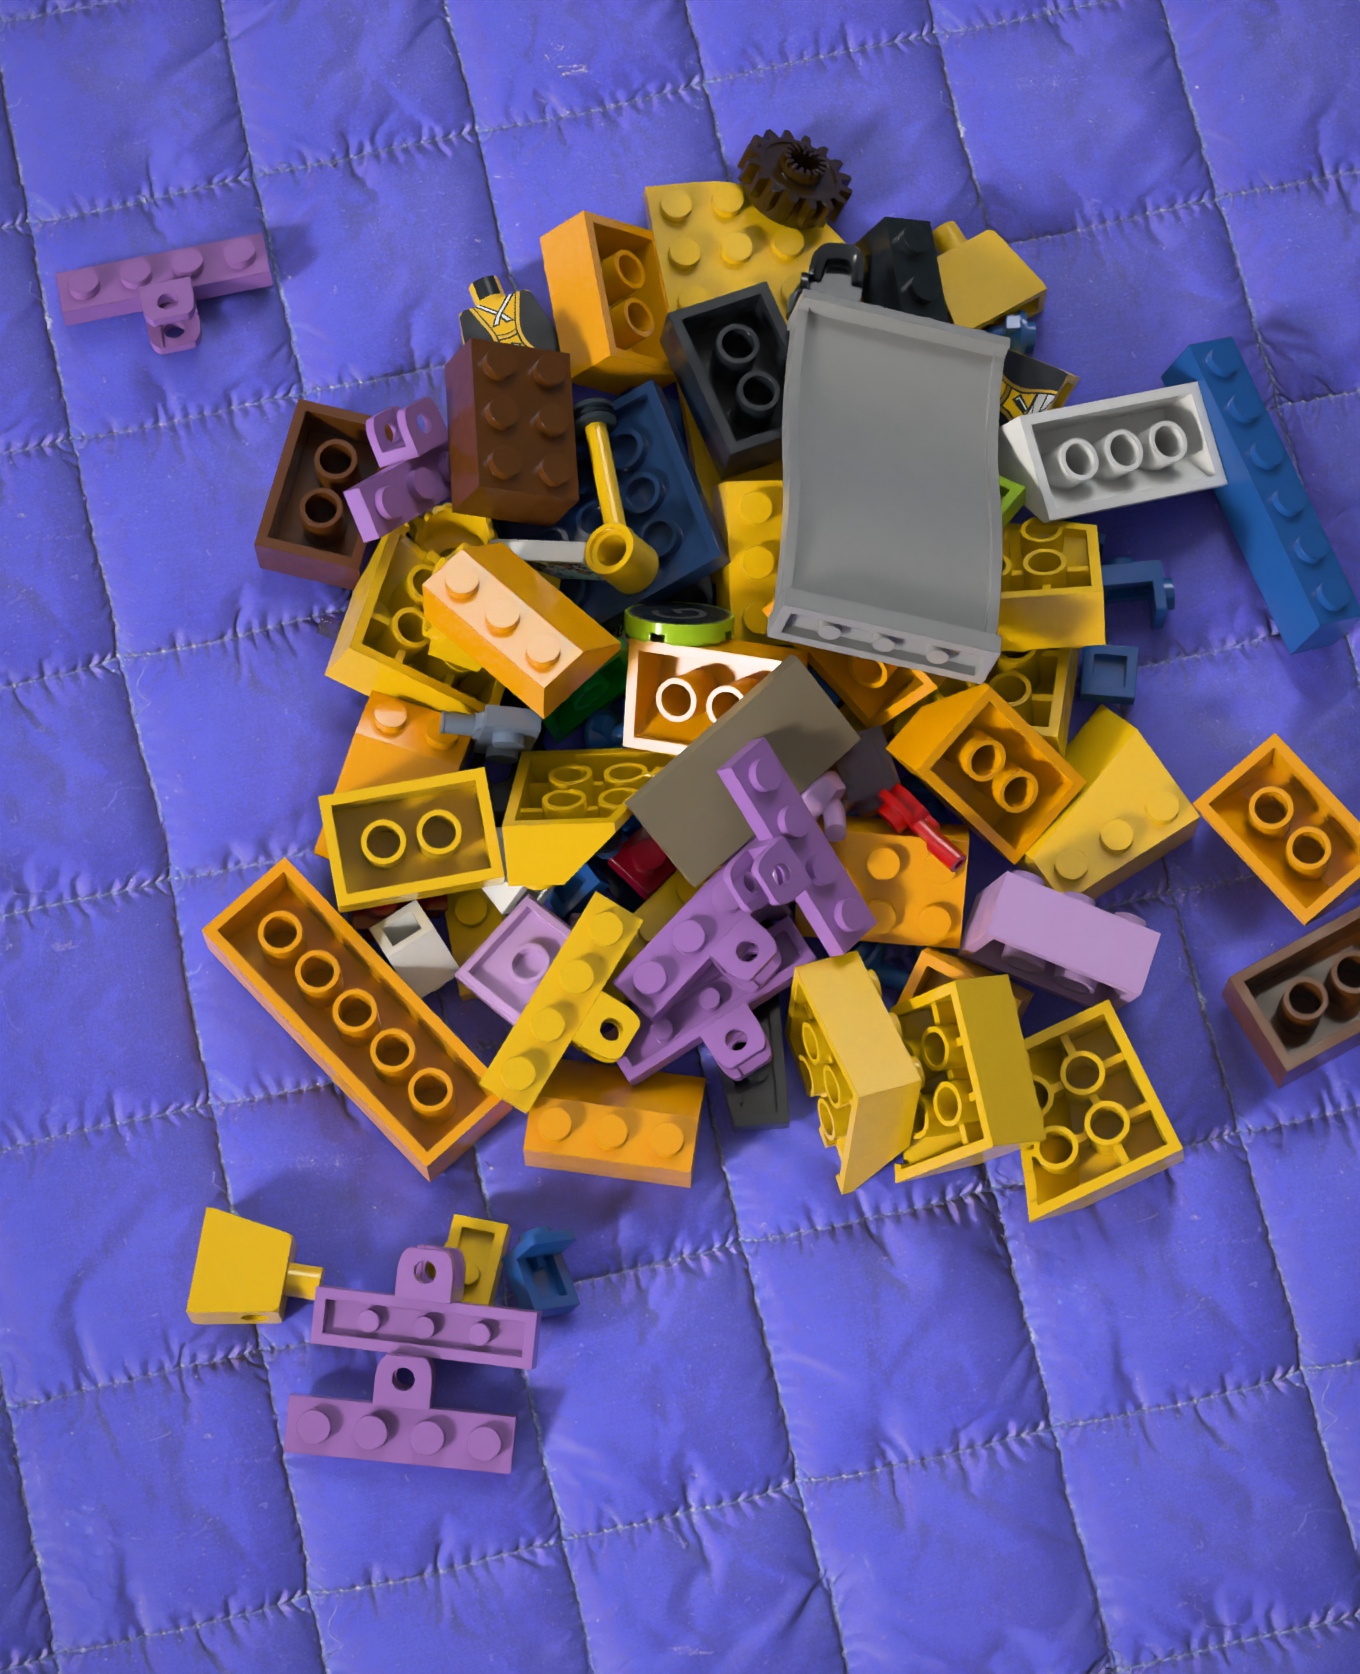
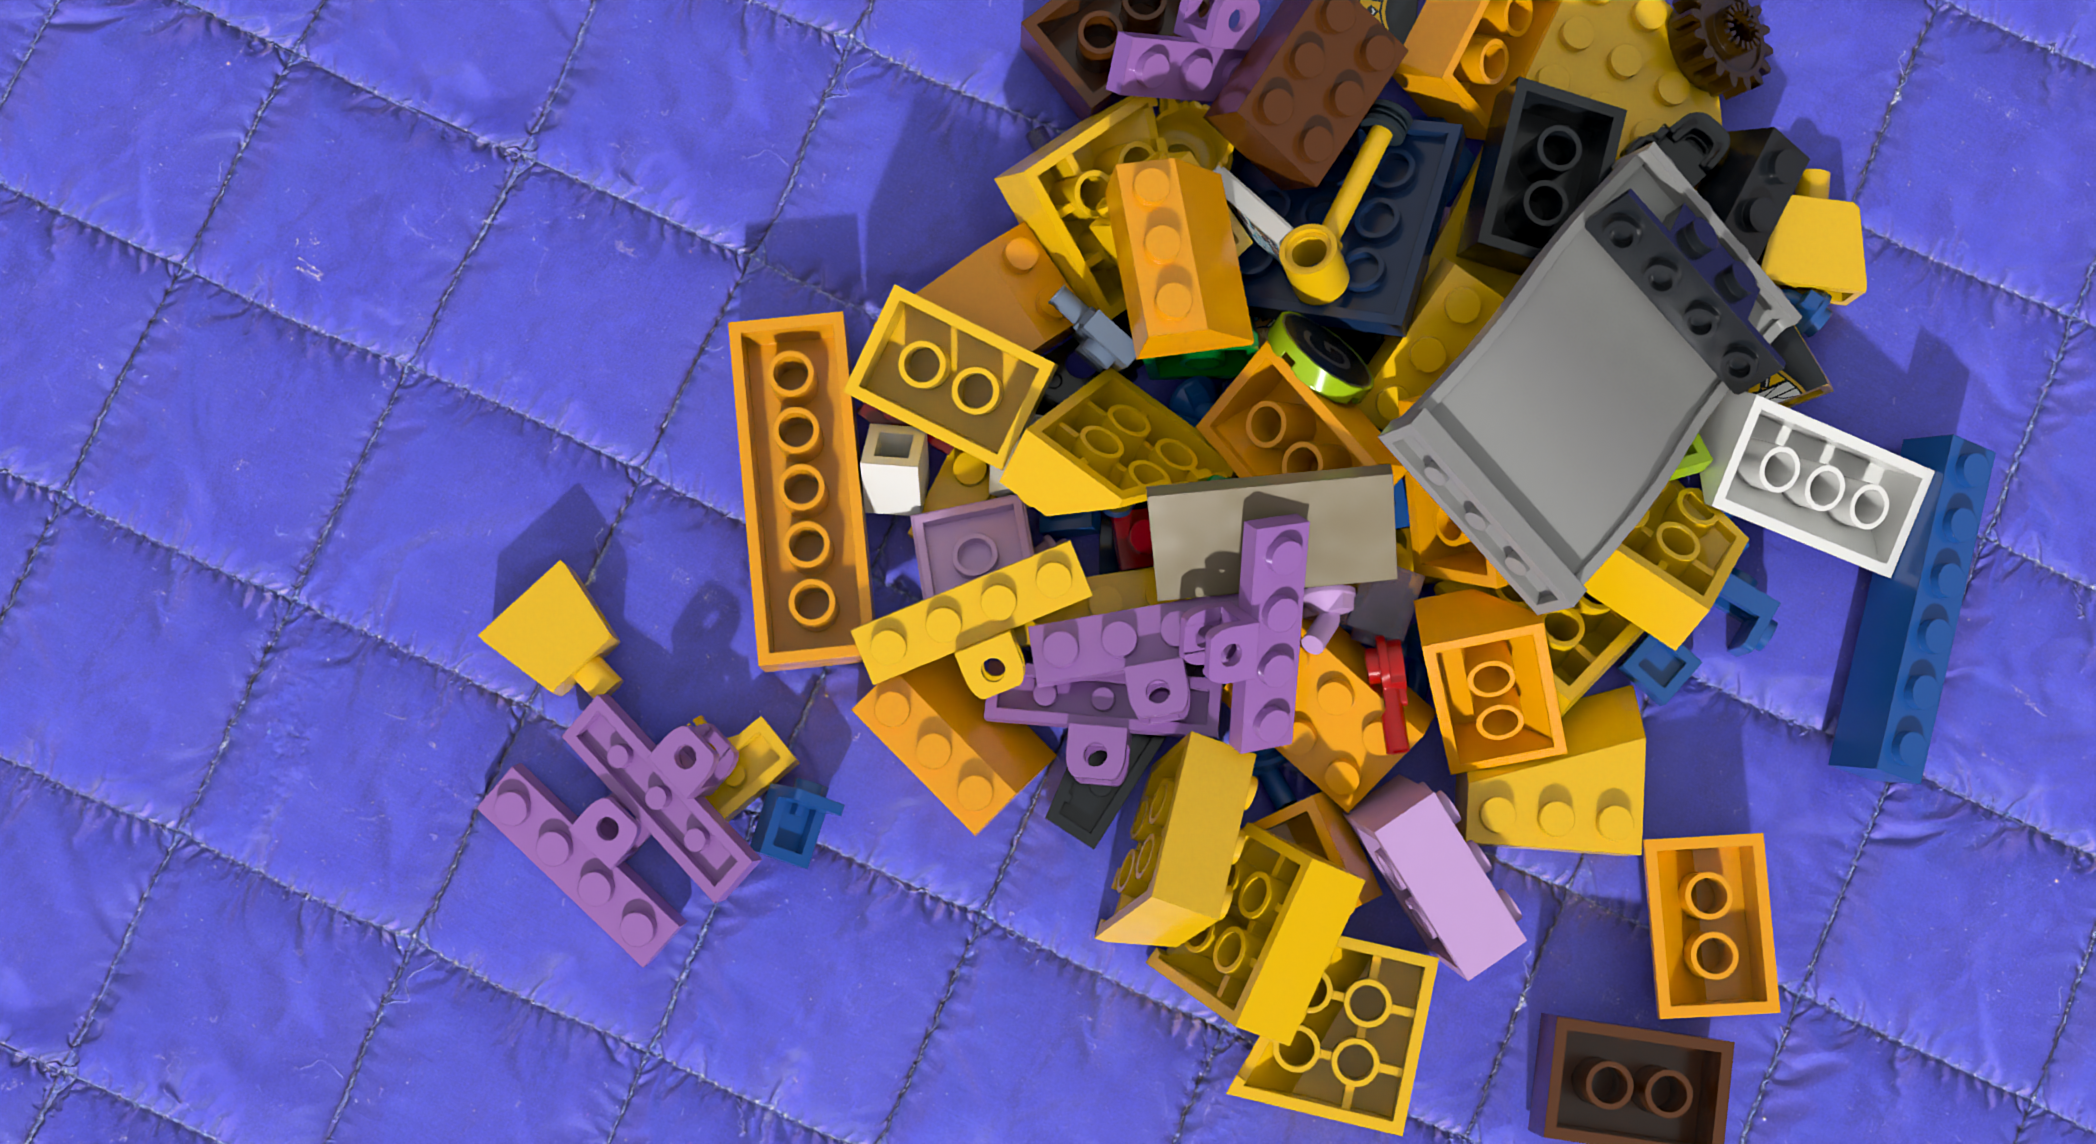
camera: 30 degrees right, 10 degrees up
none -> black bracket [1585,188,1786,395]

